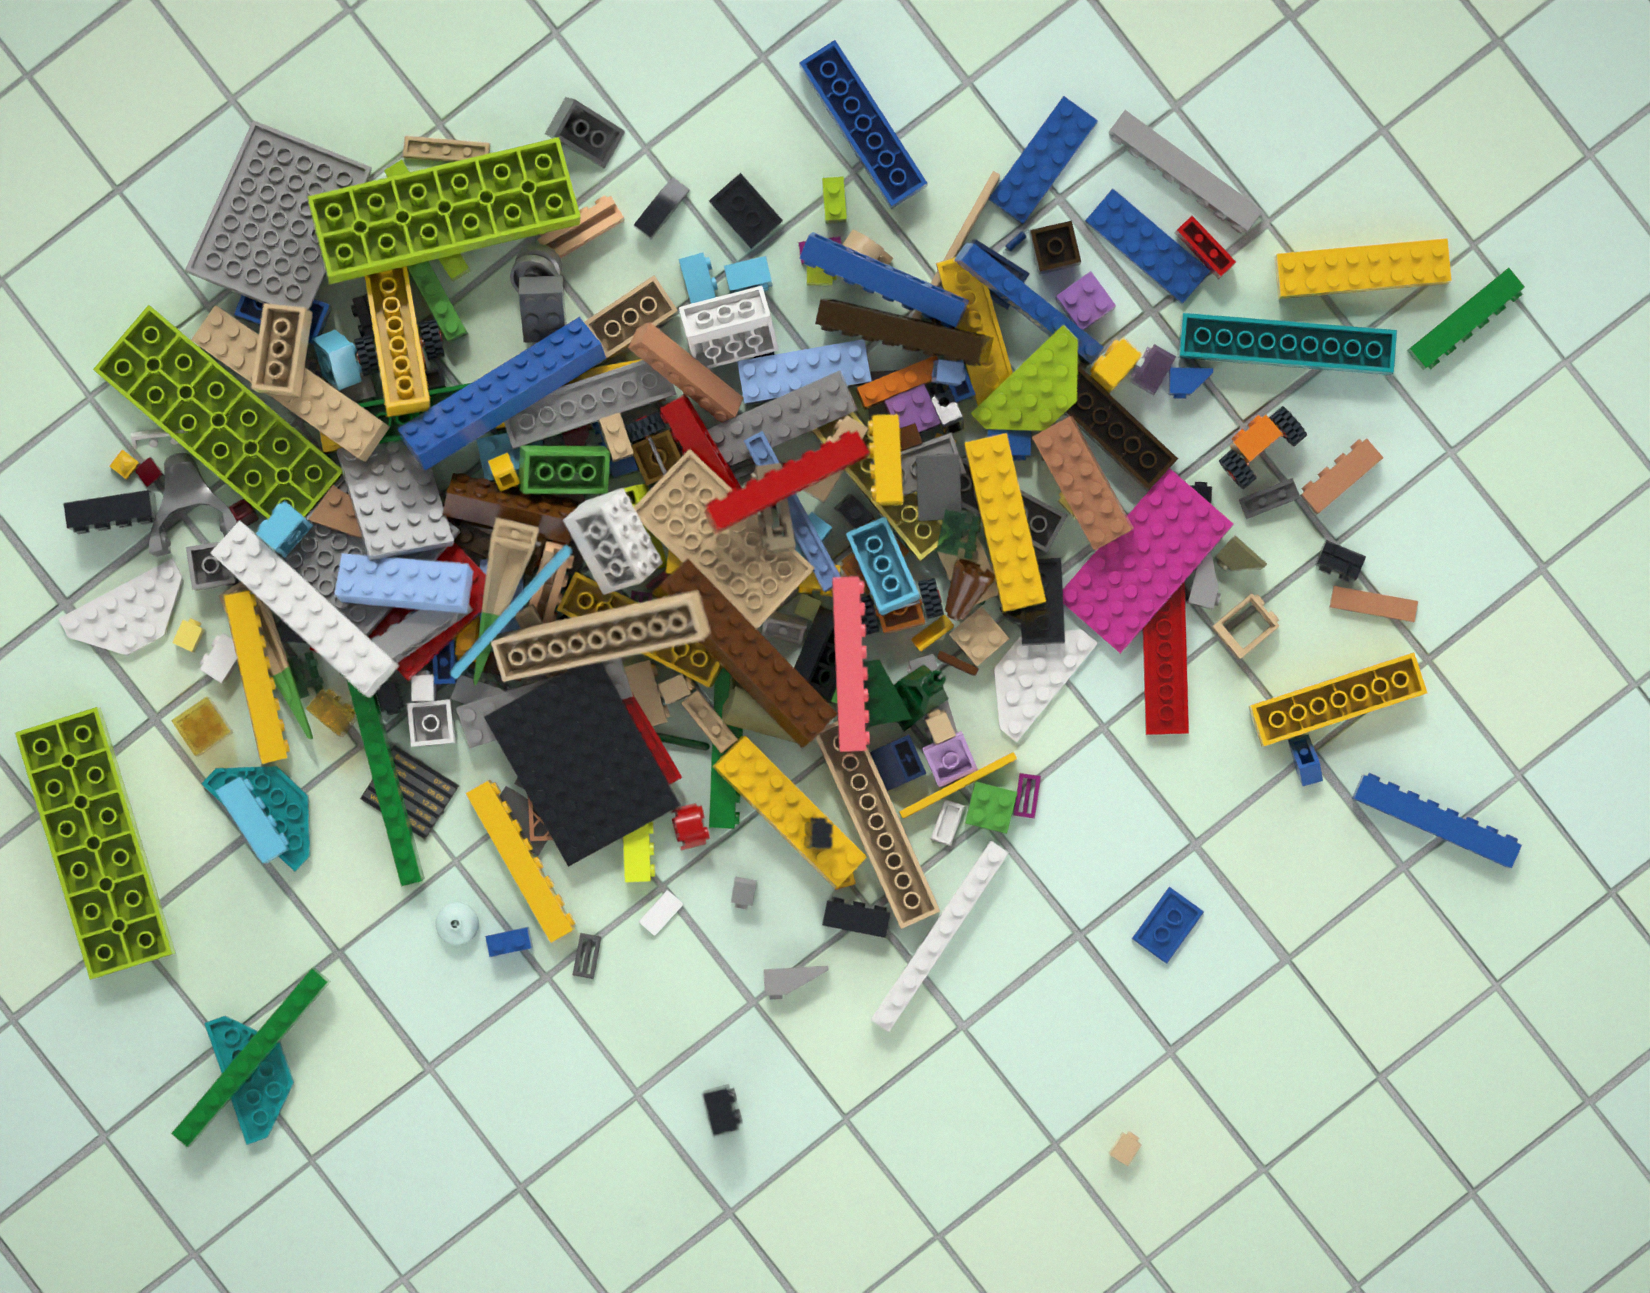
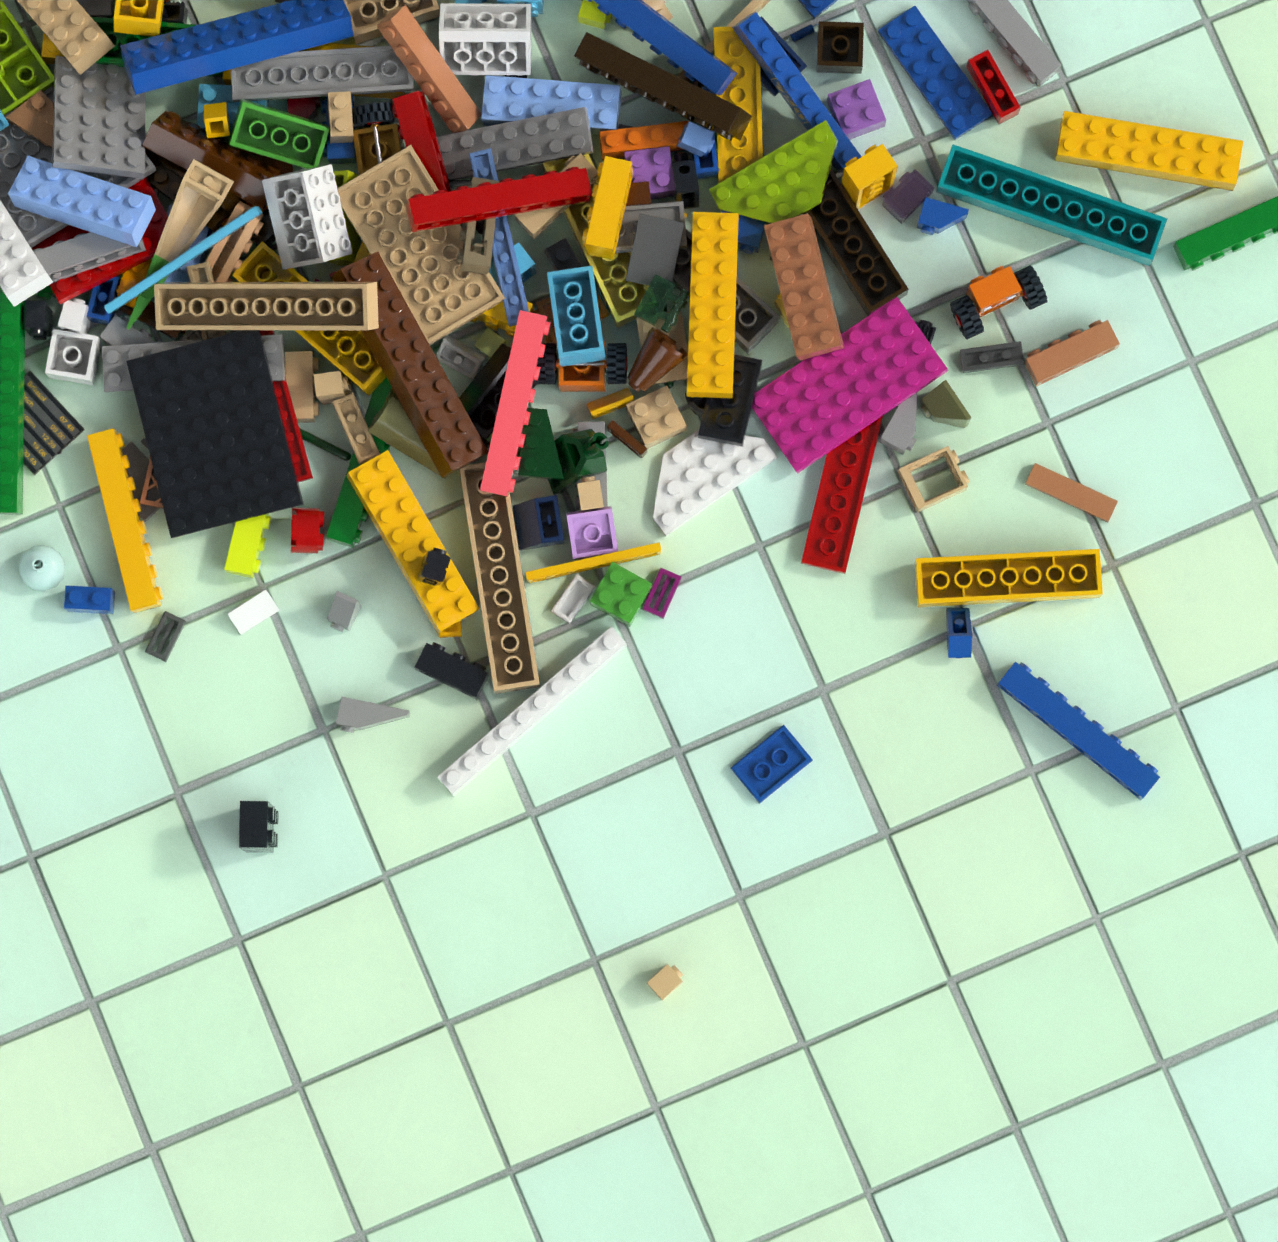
camera: 15 degrees right, 5 degrees down
black brick [1315,540,1366,583] -> none

